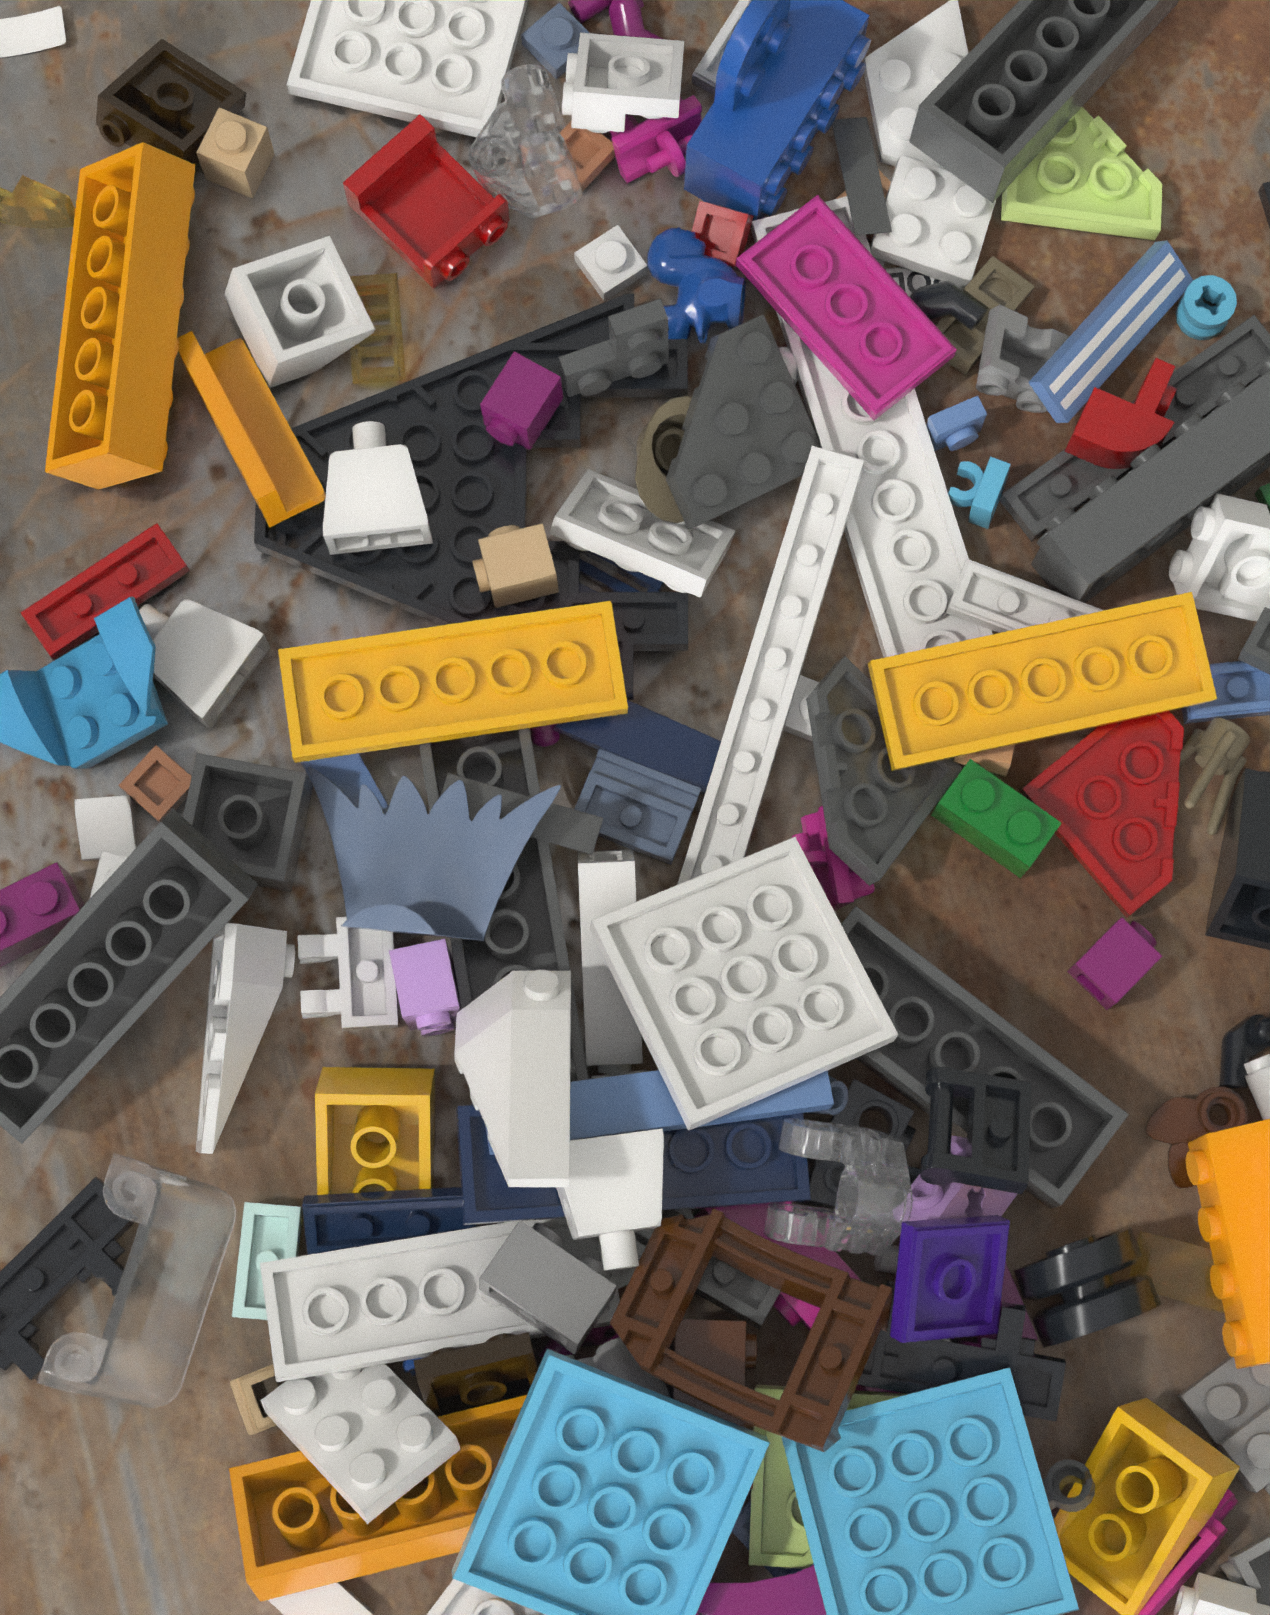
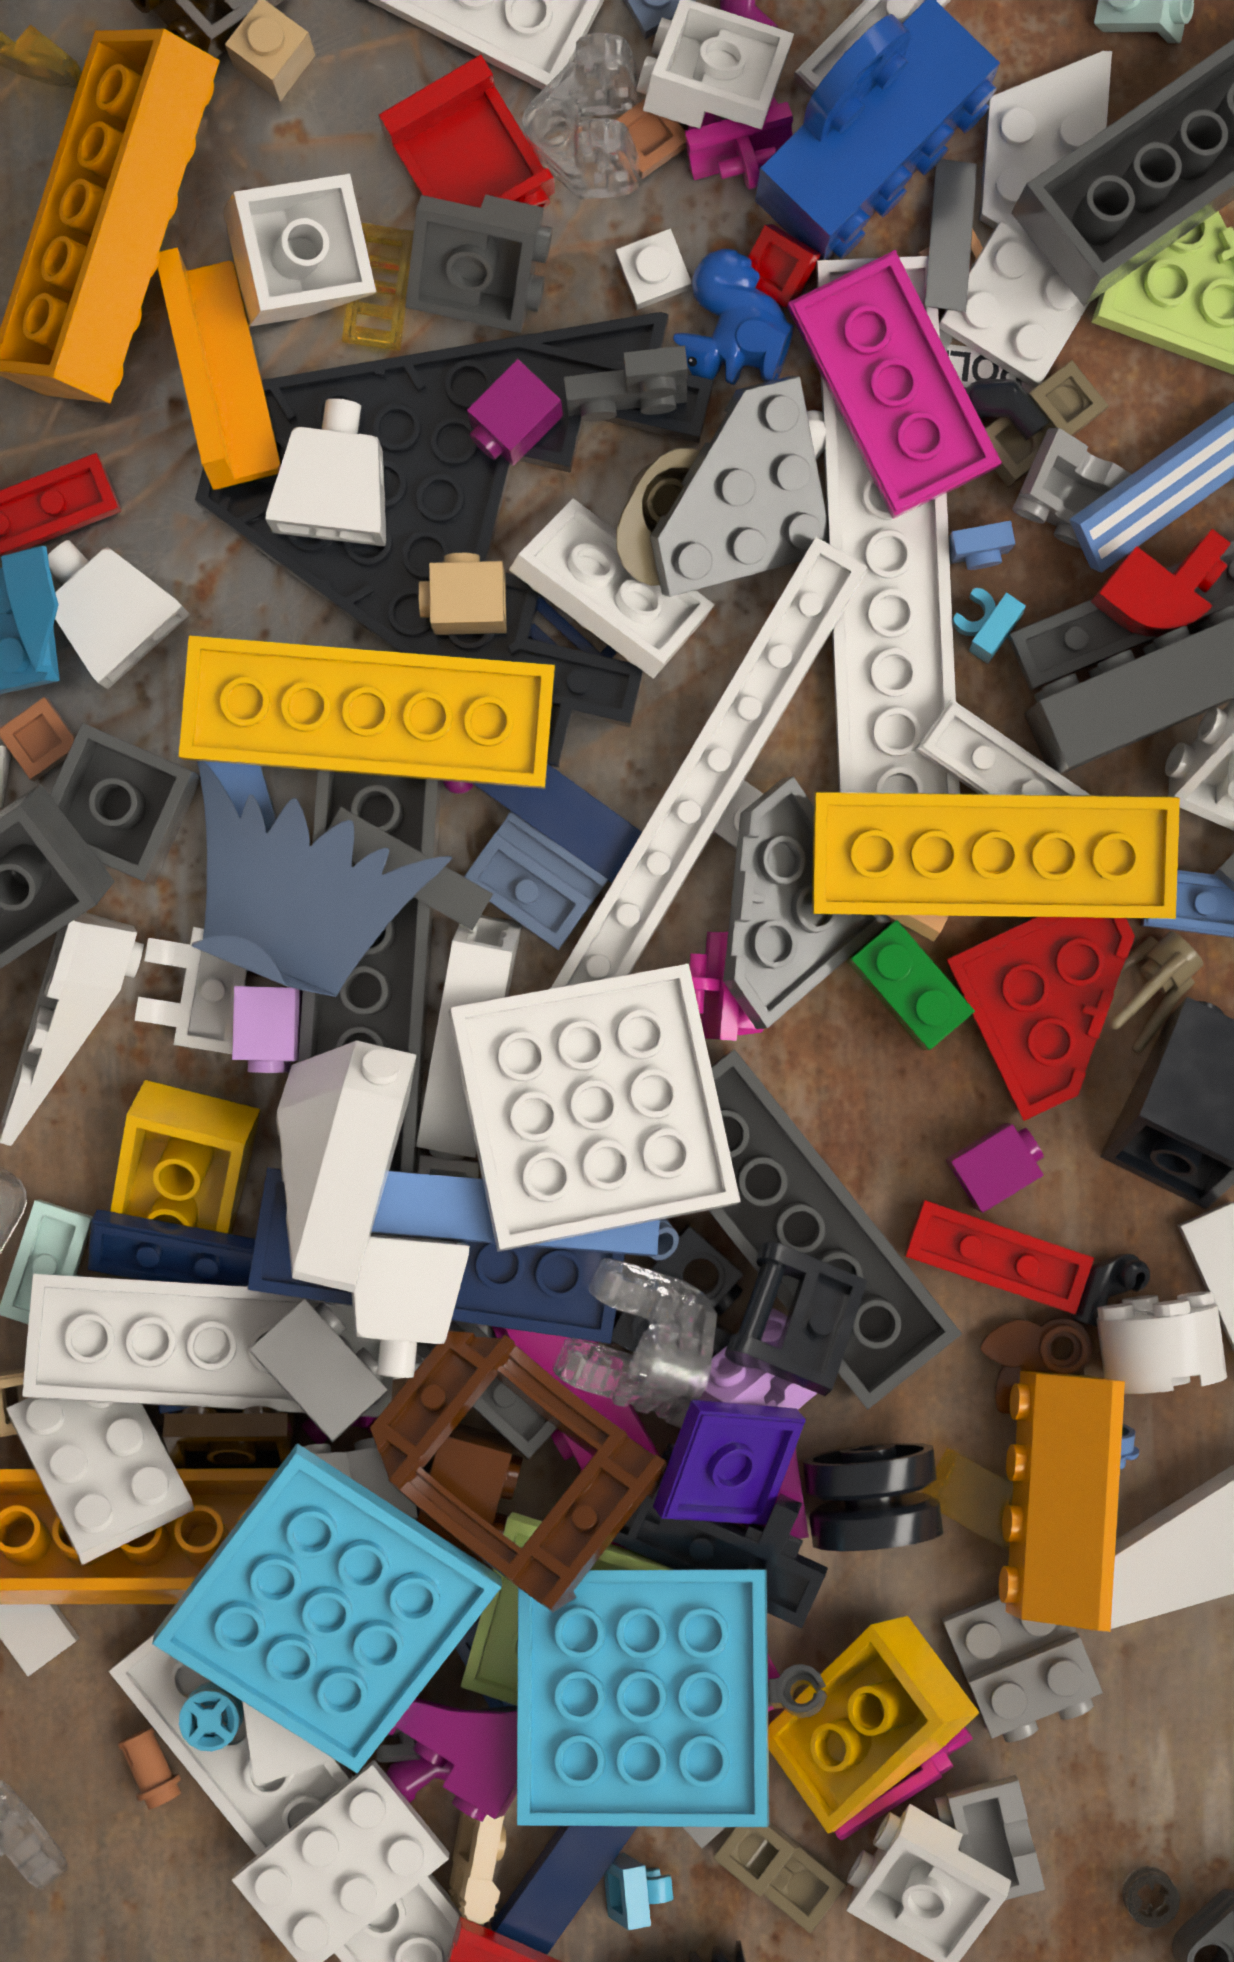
camera: 15 degrees right, 10 degrees up
none -> dark grey plate [405,195,553,333]
none -> red plate [904,1199,1094,1315]

